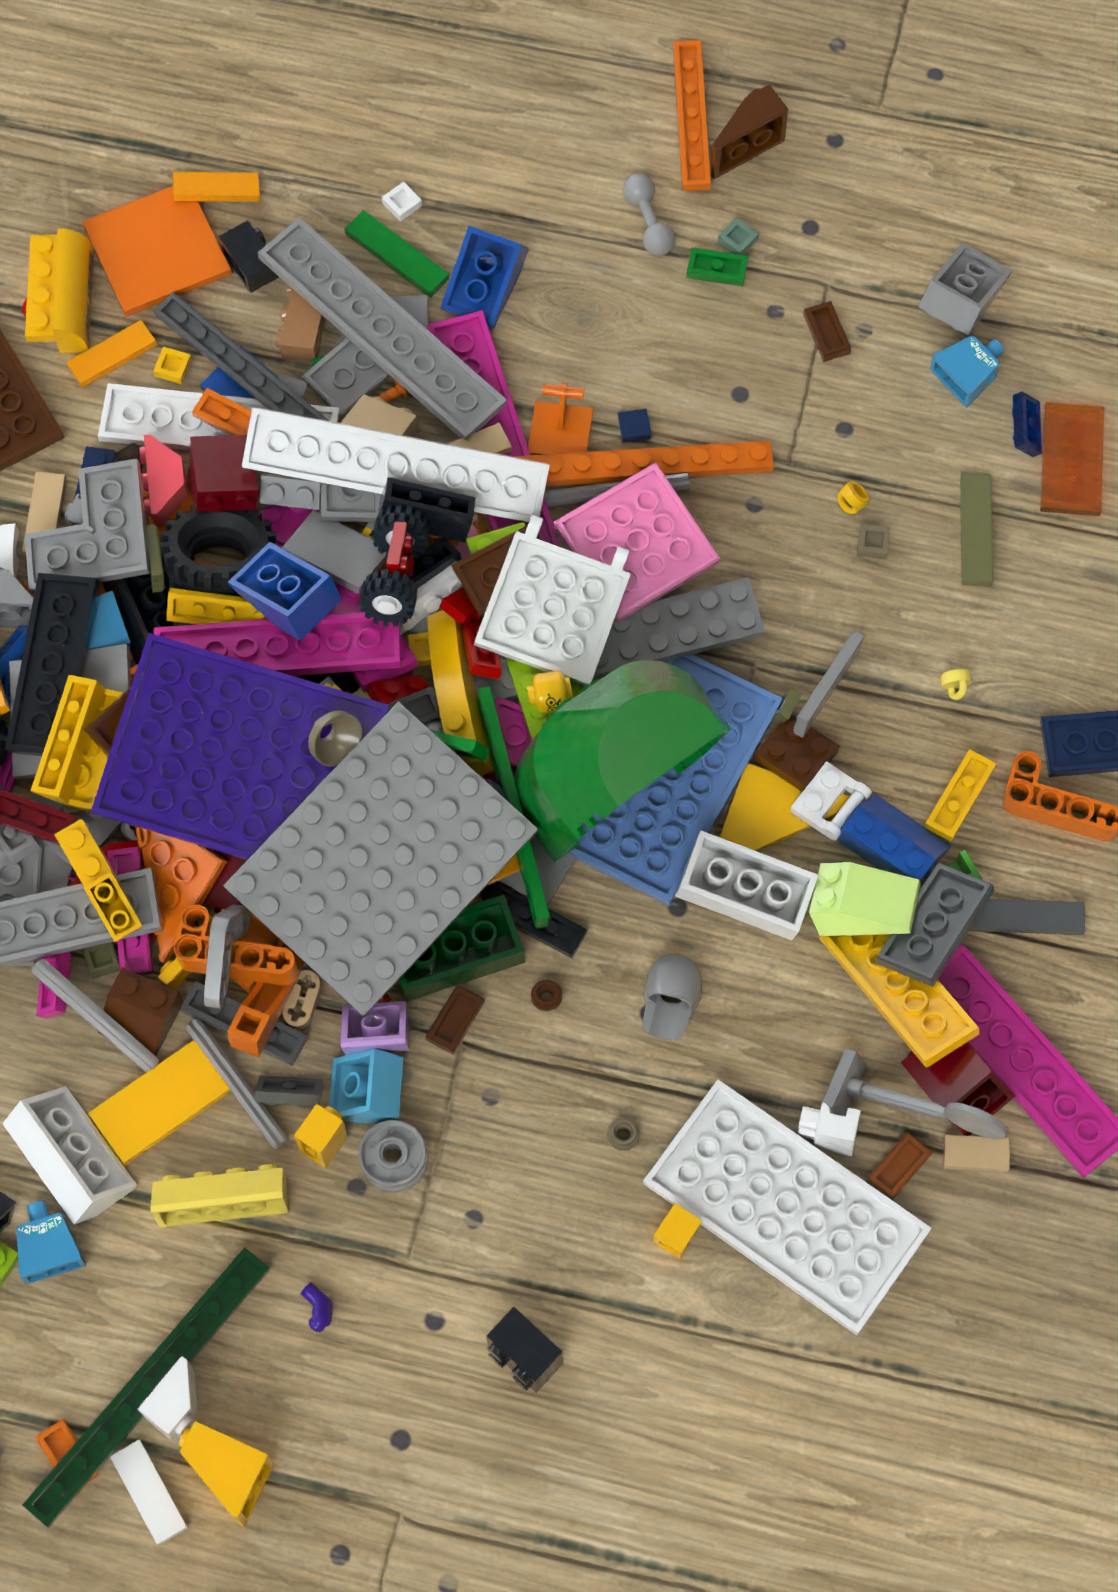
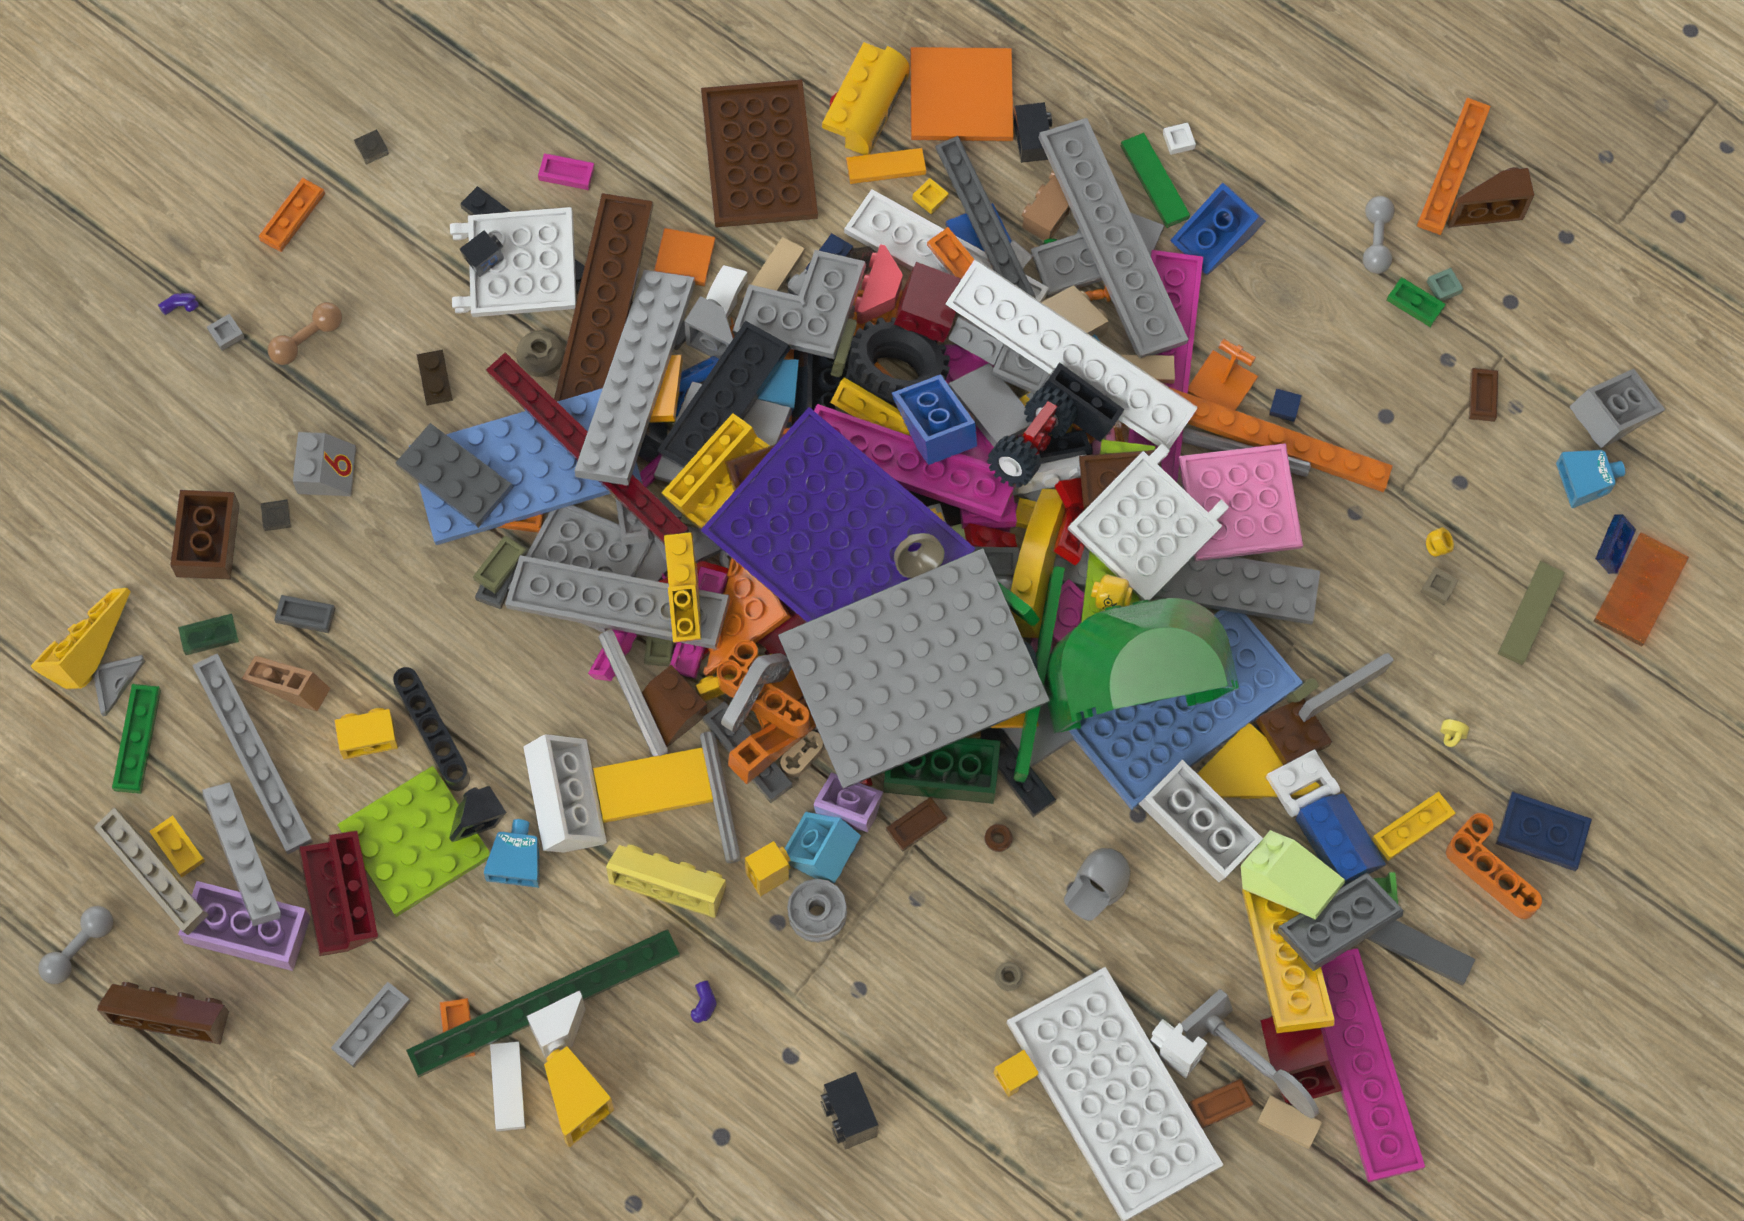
camera: 20 degrees right, 0 degrees up
light orange tile [172,172,260,202] -> none
dark grey plate [255,1075,323,1108] -> none

